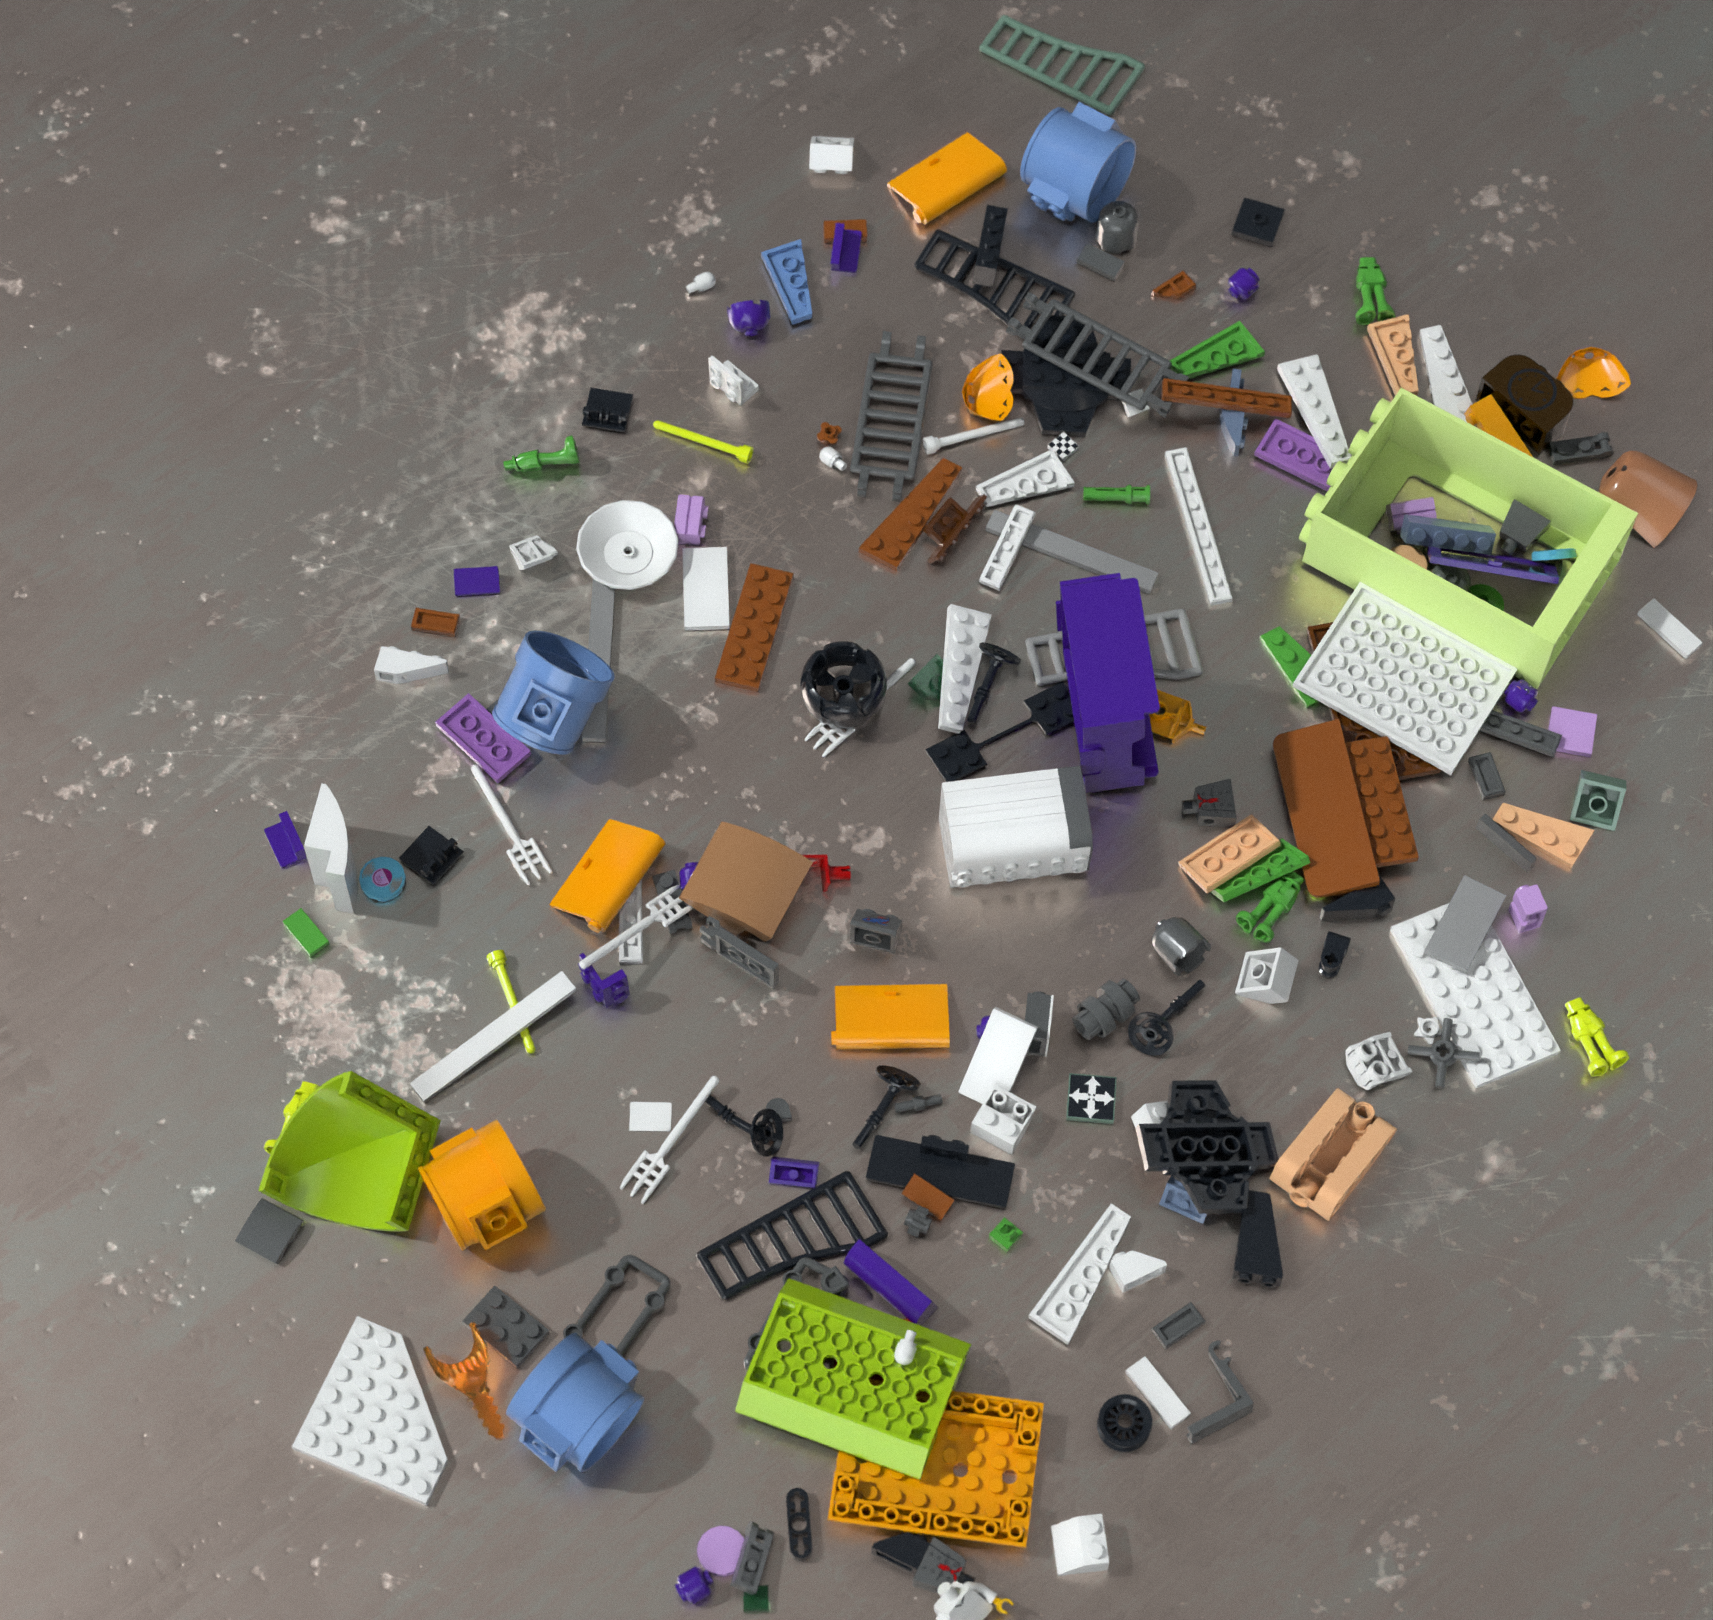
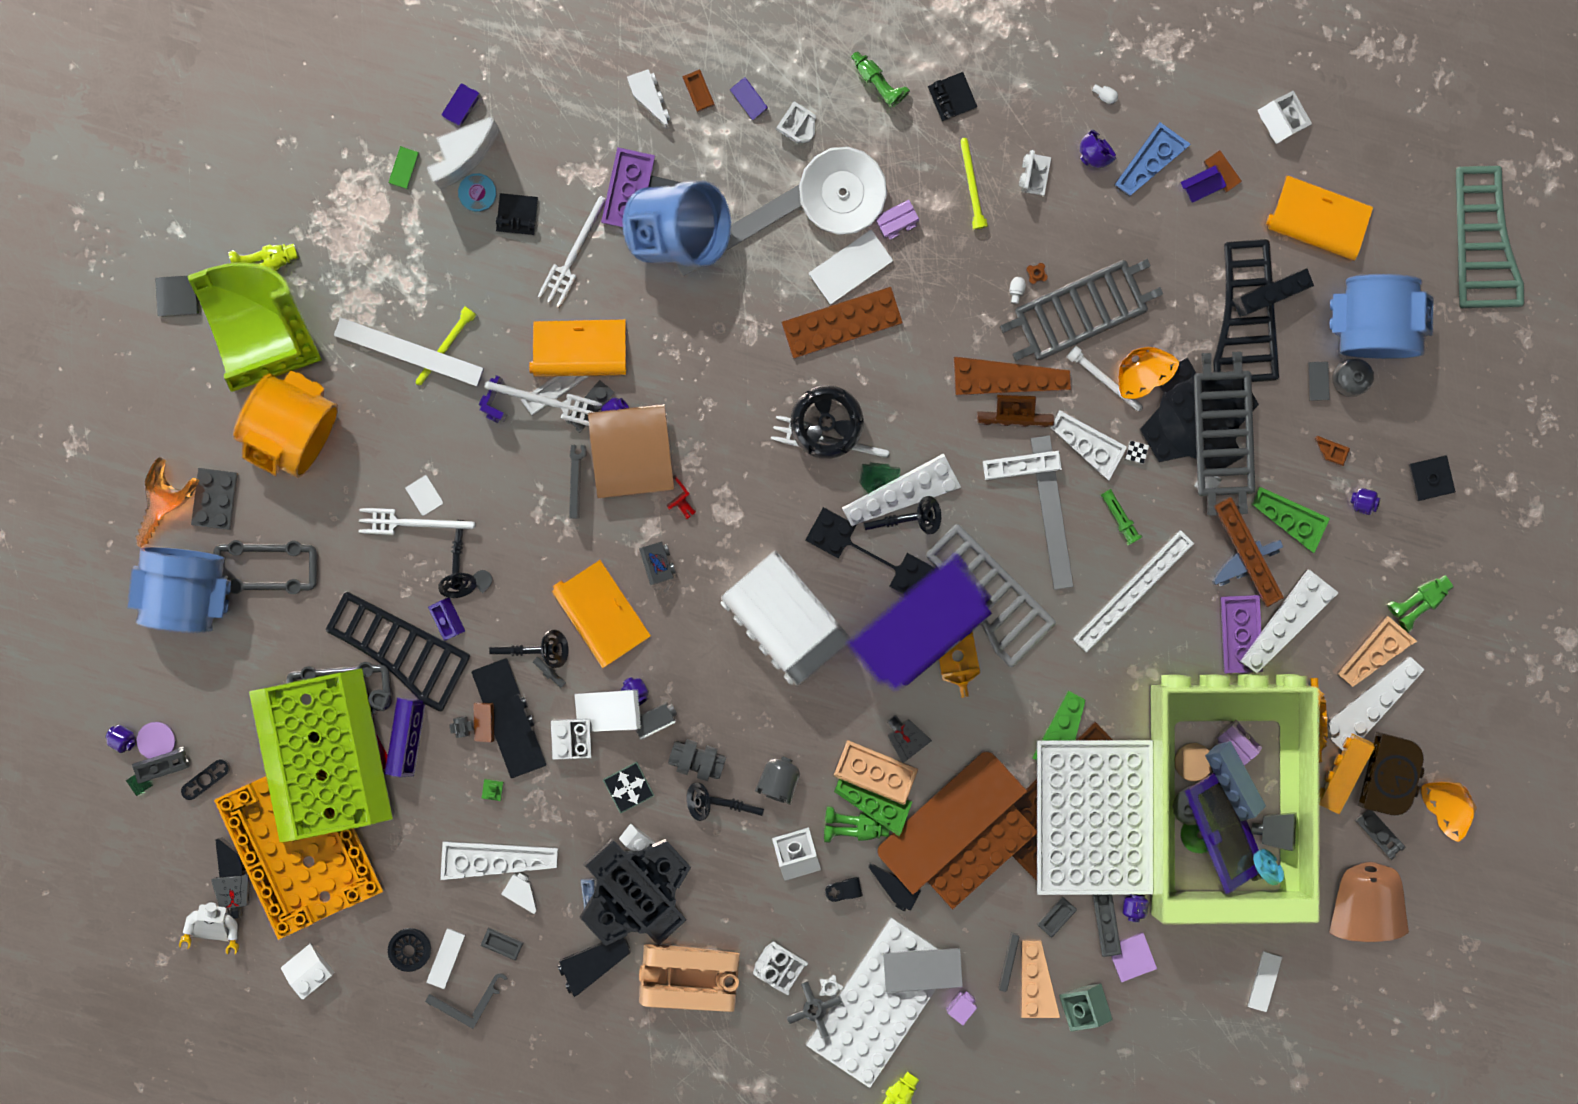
camera: 60 degrees right, 25 degrees up
white plate [292,1316,448,1506] -> none
white cylinder [894,1330,916,1365] -> none

